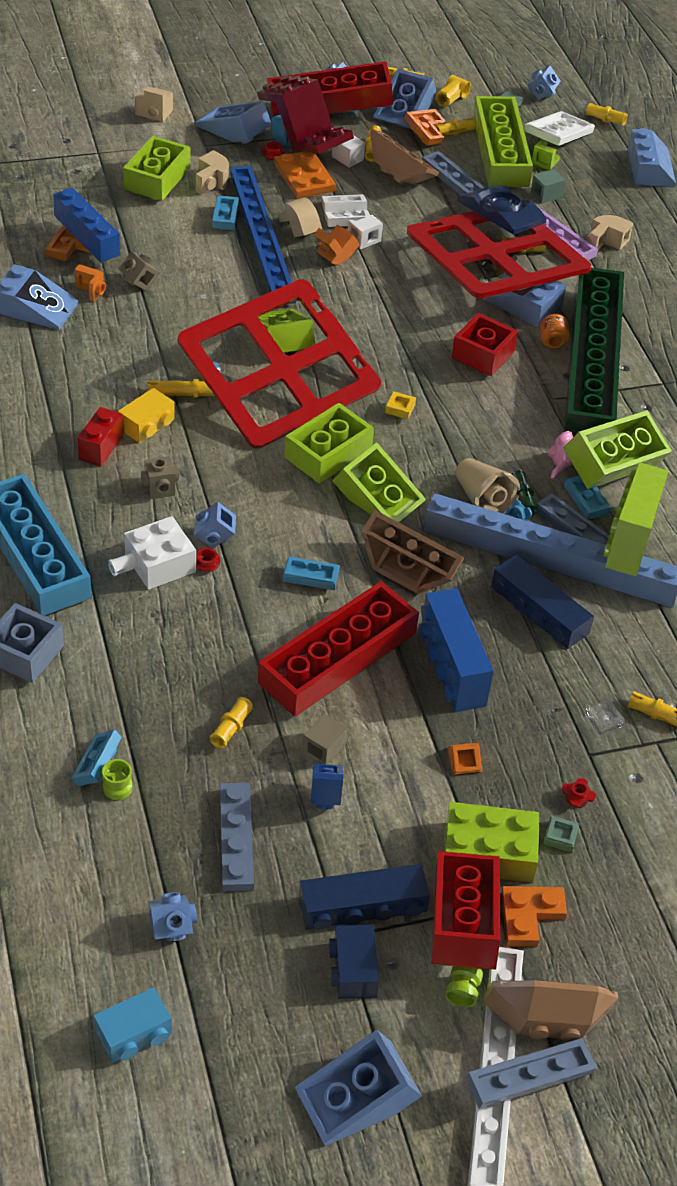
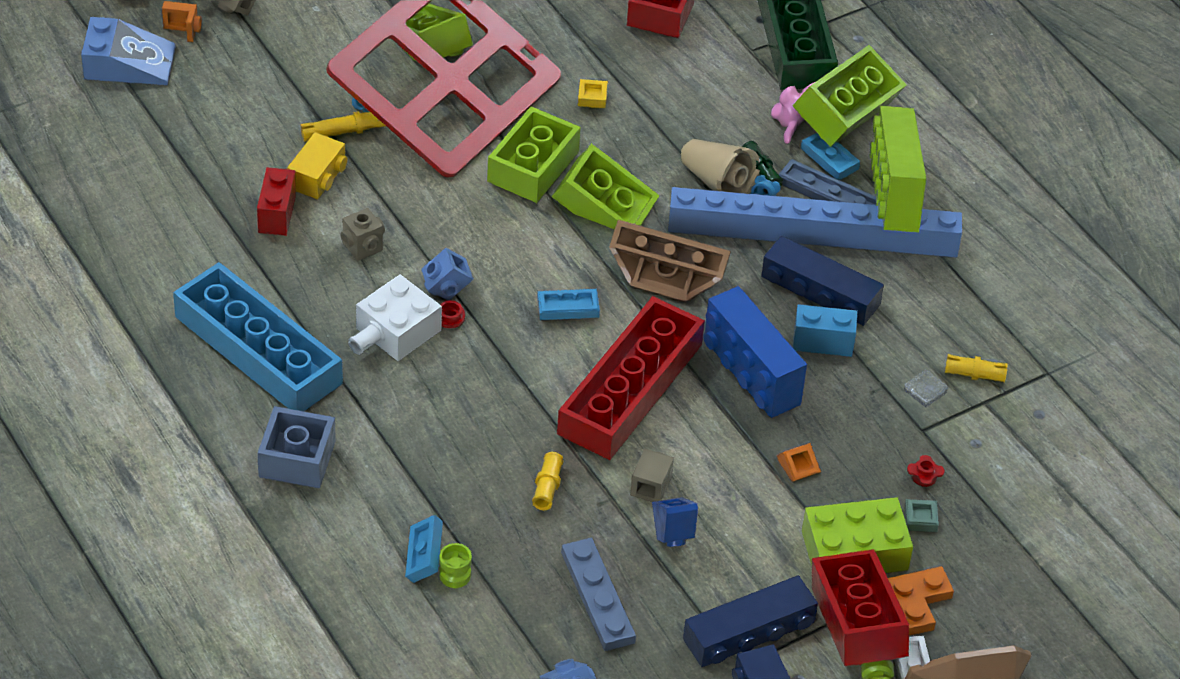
camera: 15 degrees left, 0 degrees up
none -> dark azure brick [793,304,857,357]

